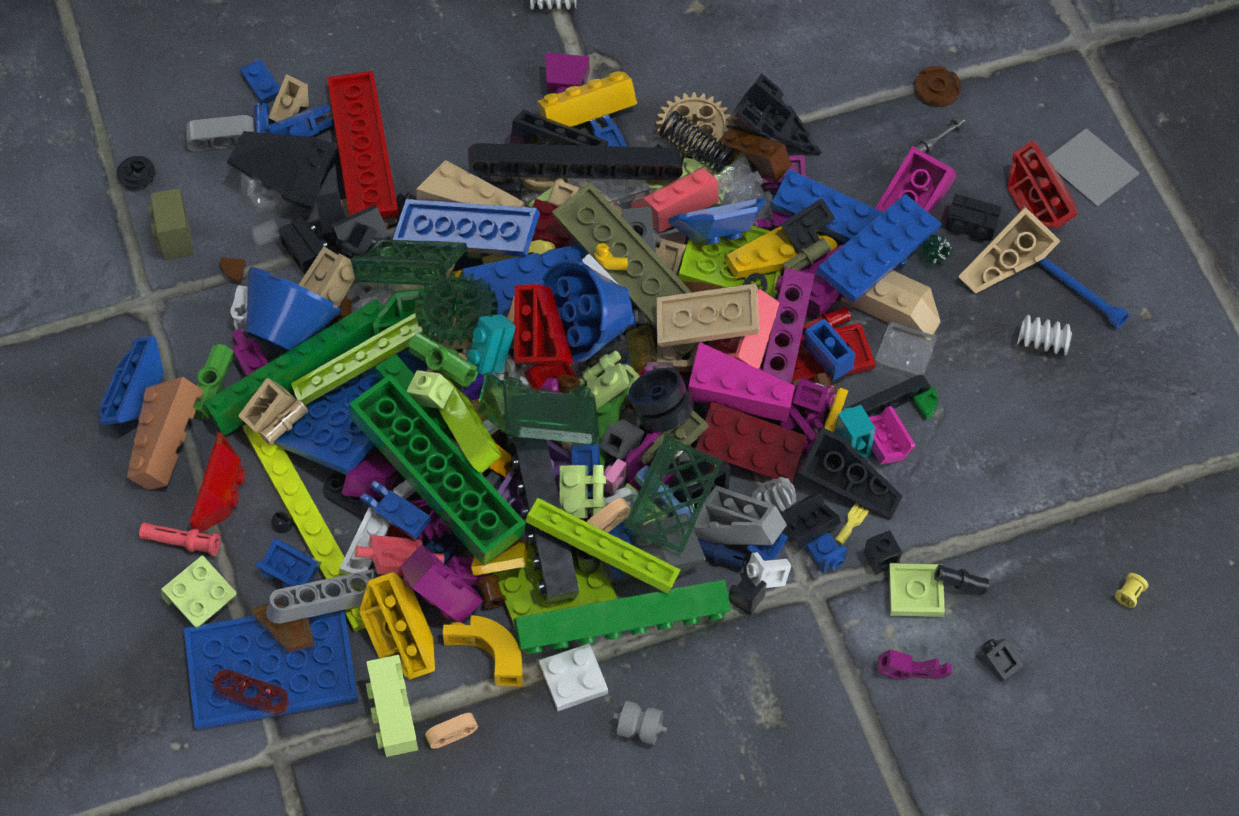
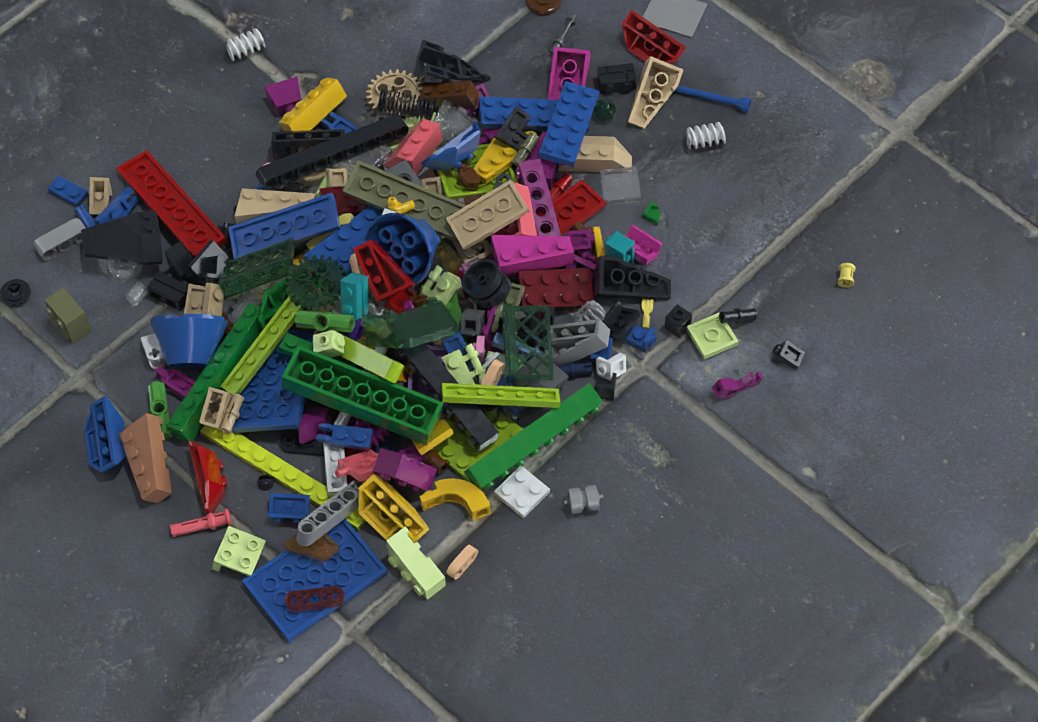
camera: 25 degrees left, 0 degrees up
reddish brown tile [221,257,246,285] -> none
blue brick [803,319,856,380] -> none
black beam [847,375,931,417] -> none
none -> reddish brown arm [457,164,480,191]

